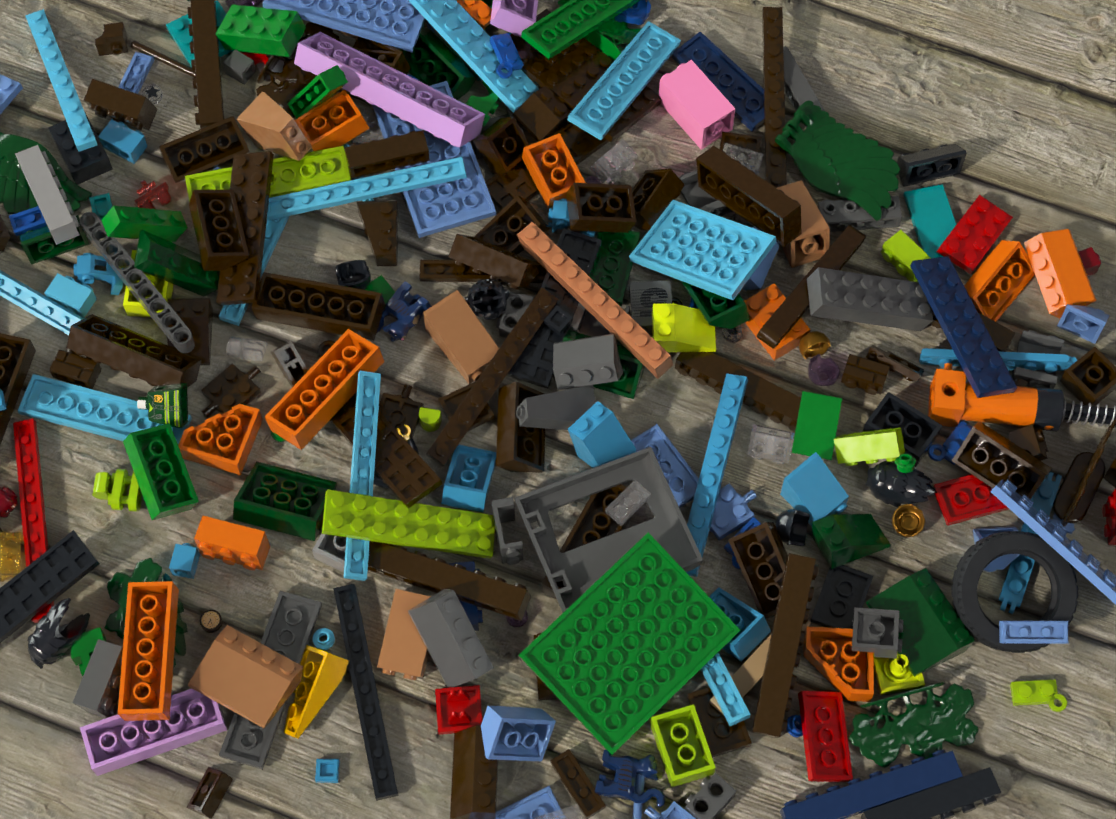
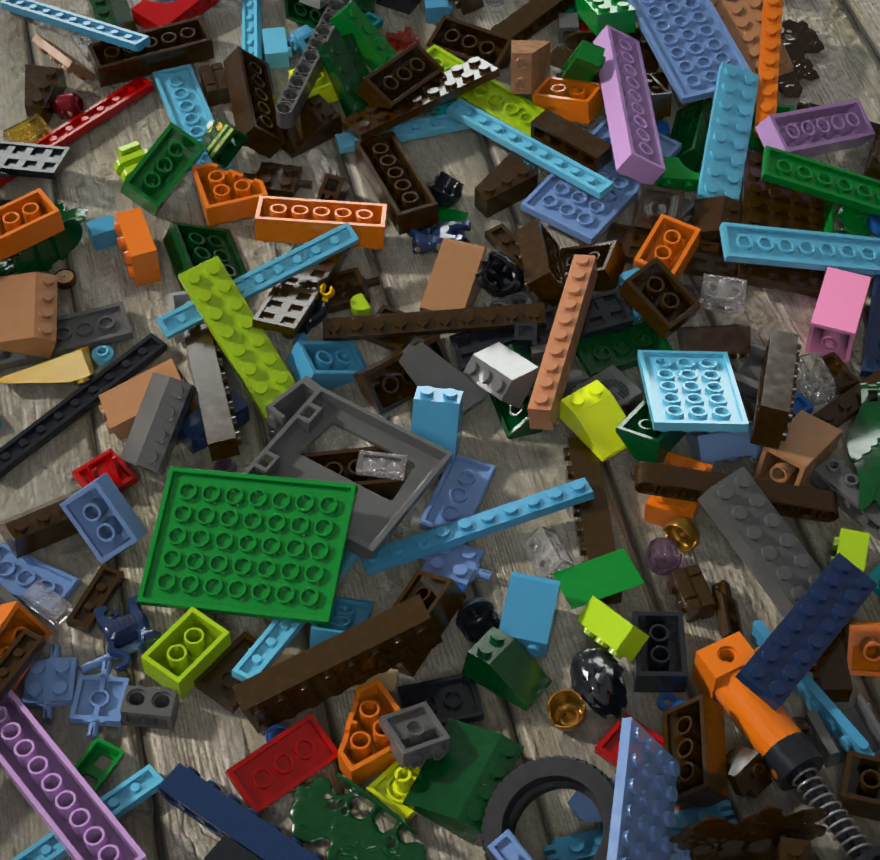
camera: 55 degrees right, 15 degrees down
blue hinge [489,33,524,79] -> none
green plate [895,454,916,473] -> none

